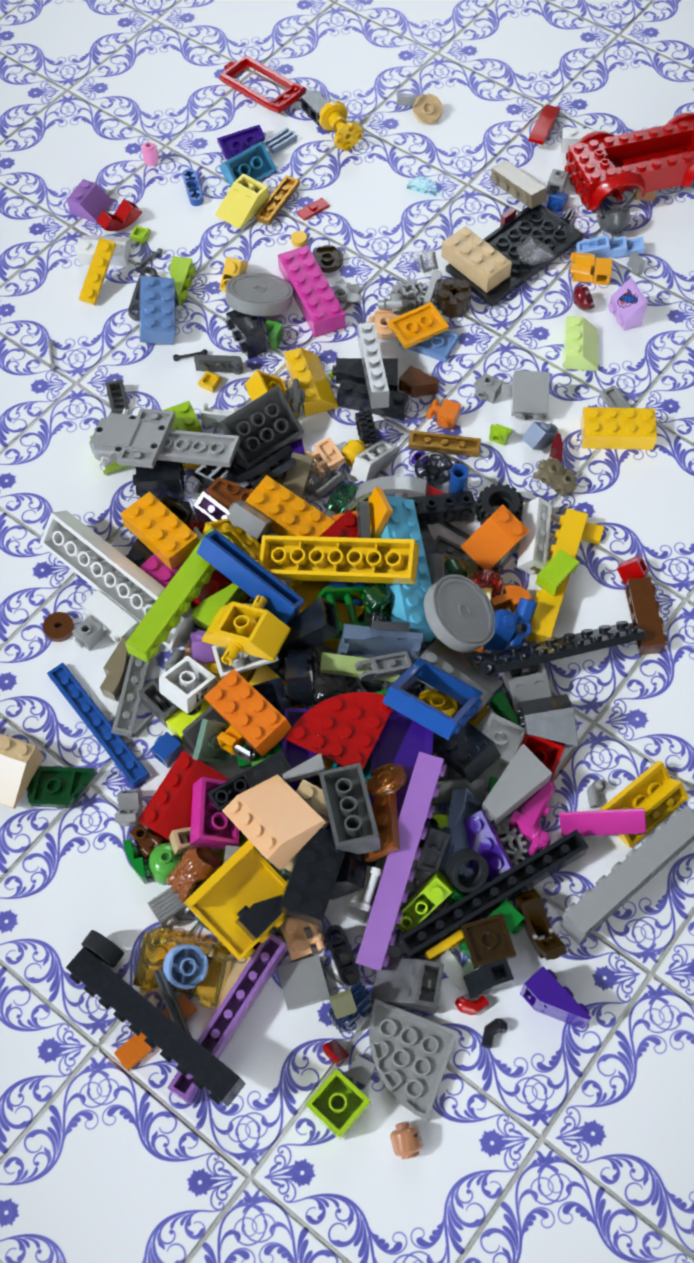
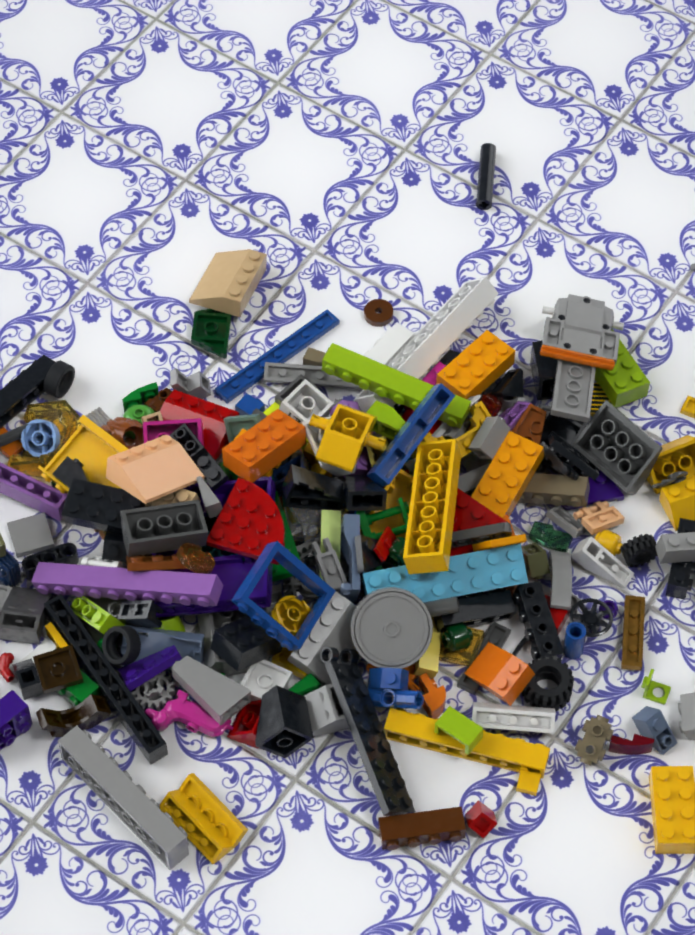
camera: 85 degrees right, 5 degrees down
light grey brick [72,616,106,651] -> none
dark grey slope [105,379,129,414] -> none
white hinge [200,403,239,427] -> none
light nougat plate [280,916,326,962] -> none
orange brick [425,399,461,430] -> none
clear red gear [472,568,503,597] -> none
dark pink slope [559,808,646,837] -> none
light grey arm [587,779,607,809] -> none
none -> red piece [373,526,396,562]
none -> orange axle [540,345,615,371]

